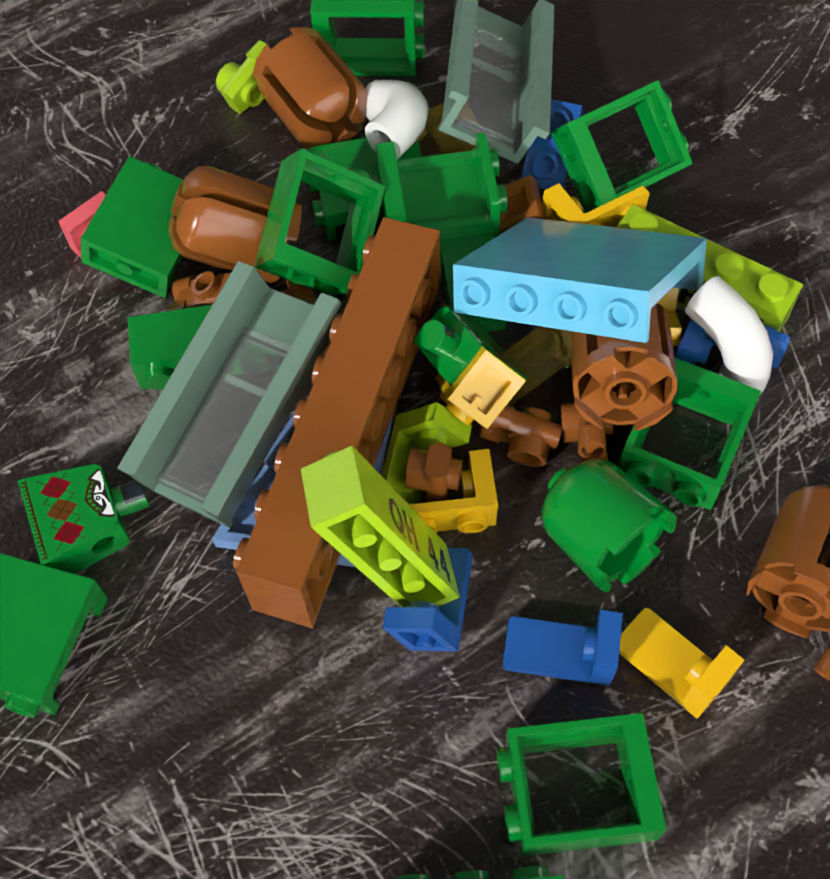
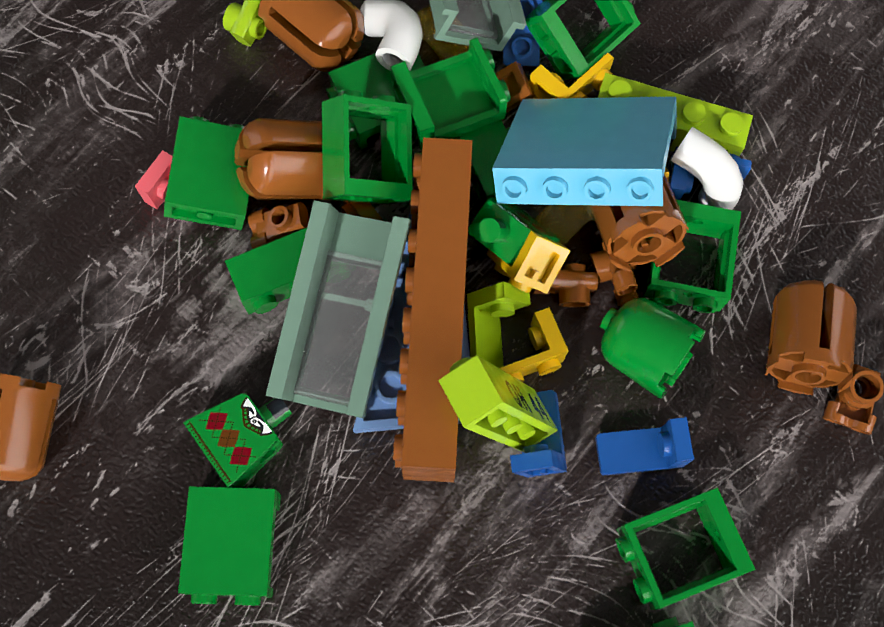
camera: 20 degrees left, 10 degrees up
dark orange plate [405,443,462,503] -> none
yellow bracket [619,608,745,719] -> none

